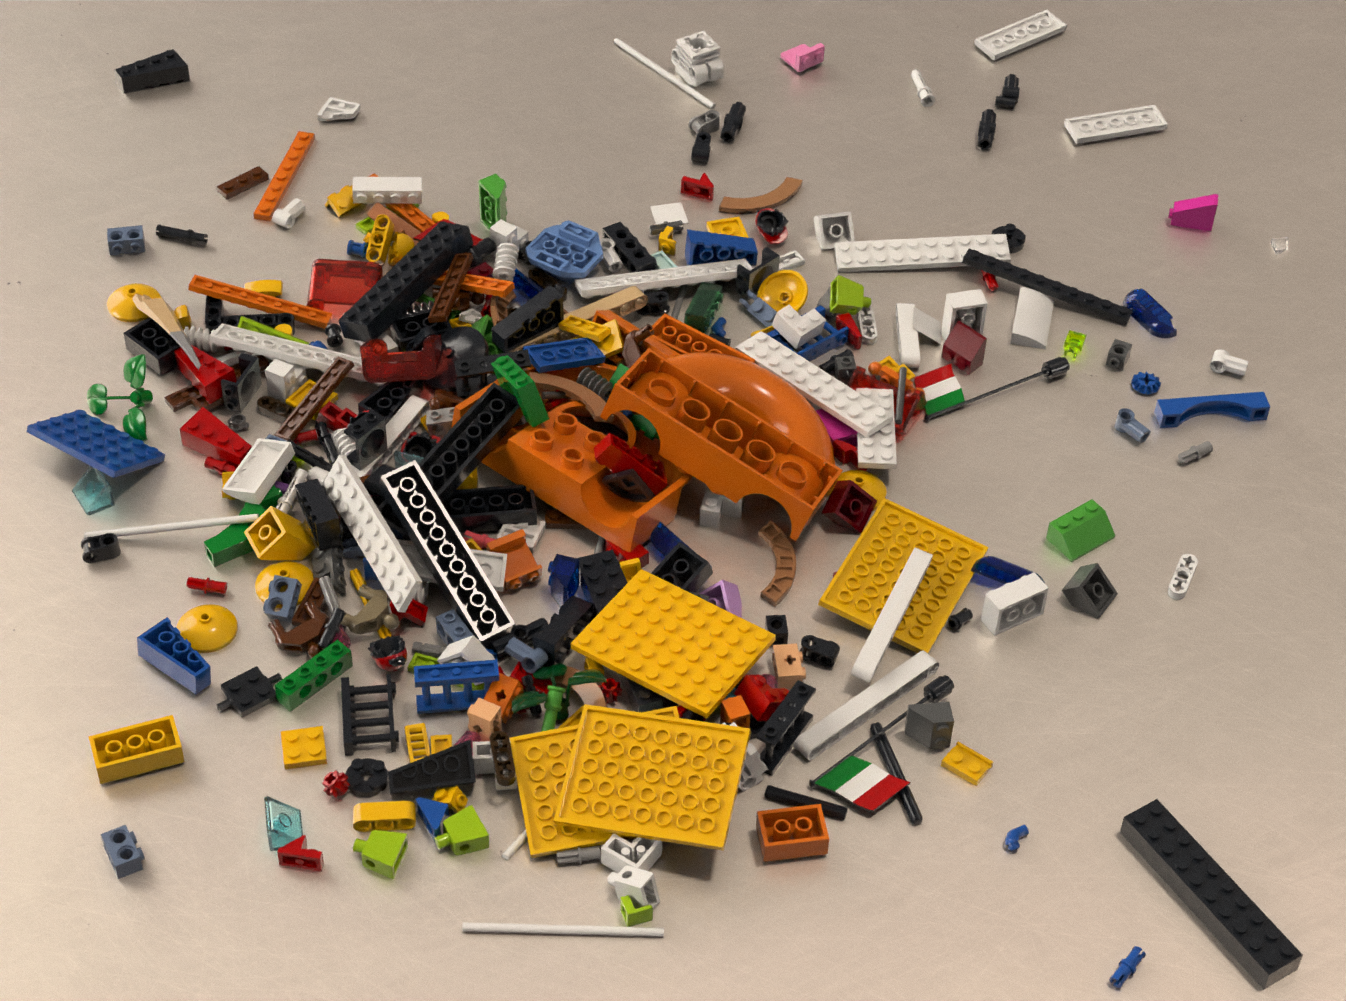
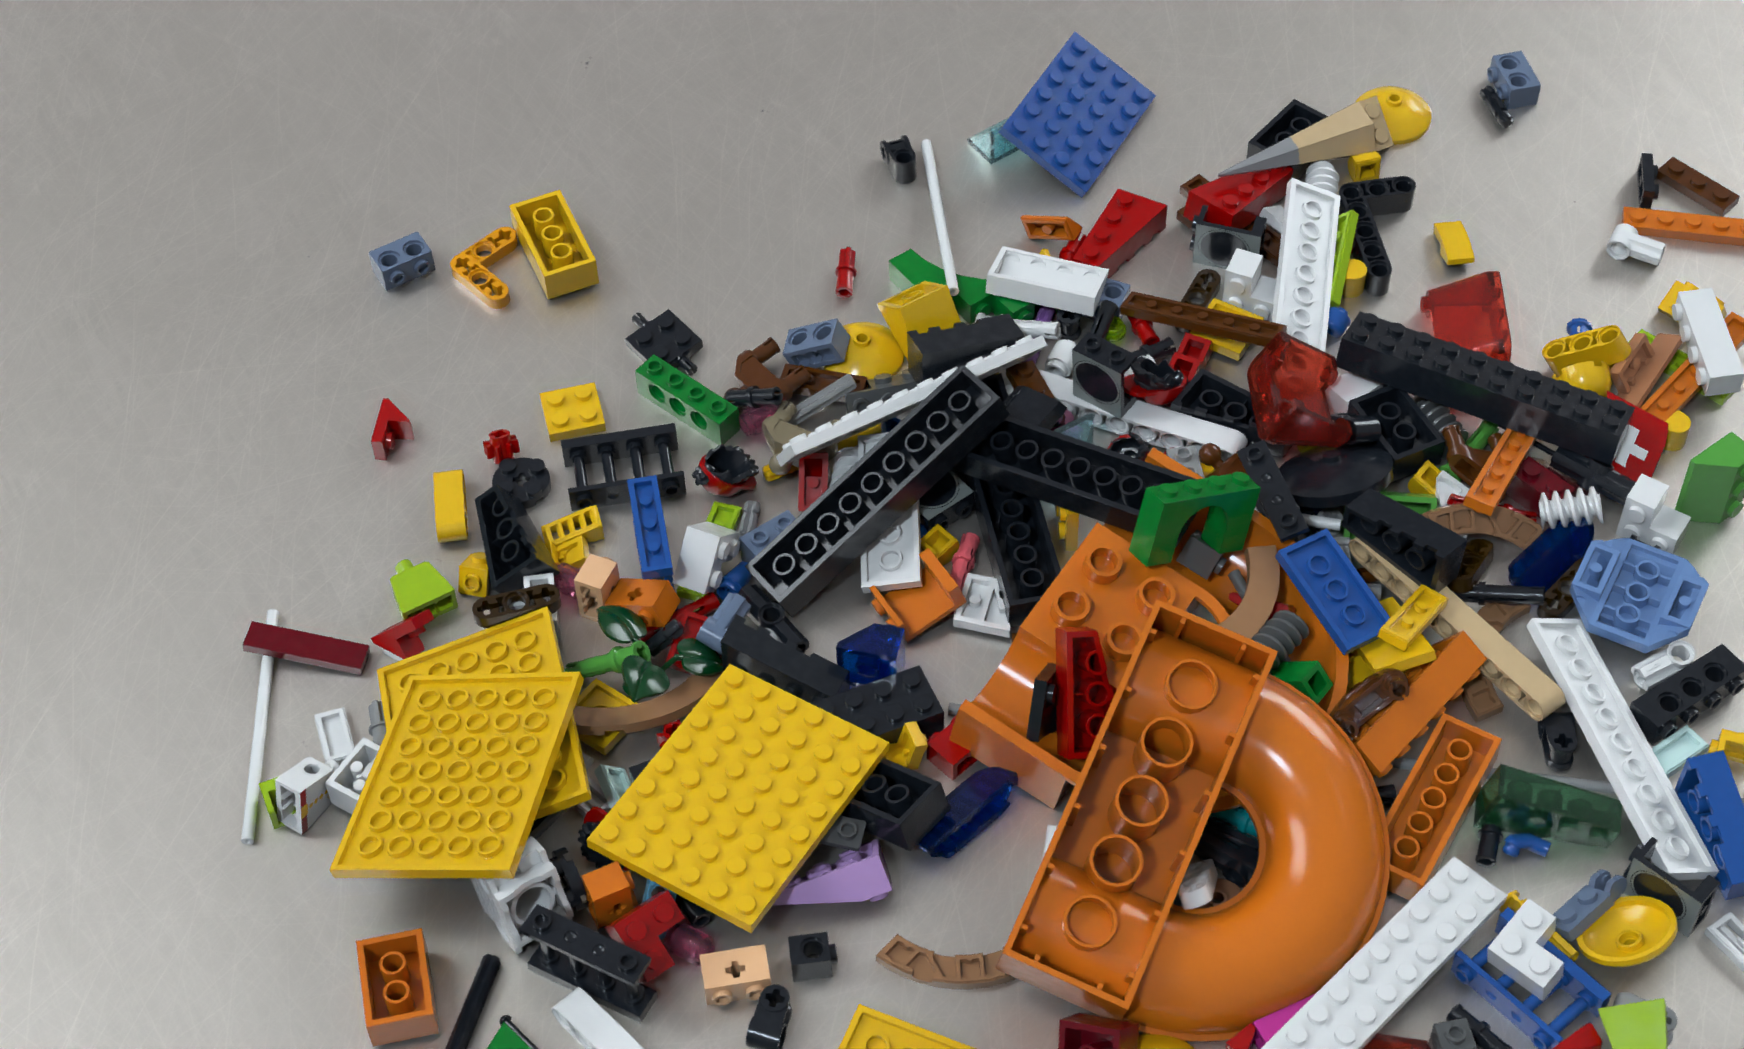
camera: 90 degrees right, 5 degrees up
green plant [87,354,153,441] -> none
blue wedge [137,617,211,694] -> none
black pin [156,224,208,245] -> none
yellow dish [176,604,238,653] -> none
orange plate [188,275,332,329] -> none
flat silver plate [228,414,249,432] -> none
clear light blue slope [264,796,303,851] -> none
lime torso [353,830,408,879] -> none
blue slope [416,797,449,842] -> none
reddish brown tile [428,253,473,323] -> none
none -> dark red tile [243,621,370,675]
none -> white tile [314,707,355,765]
none -> red slope [371,608,434,659]
none -> light orange beam [450,226,518,309]
none -> orange slope [1020,215,1082,240]
none -> black axle [1480,86,1514,128]
none -> black plate [1637,153,1659,209]

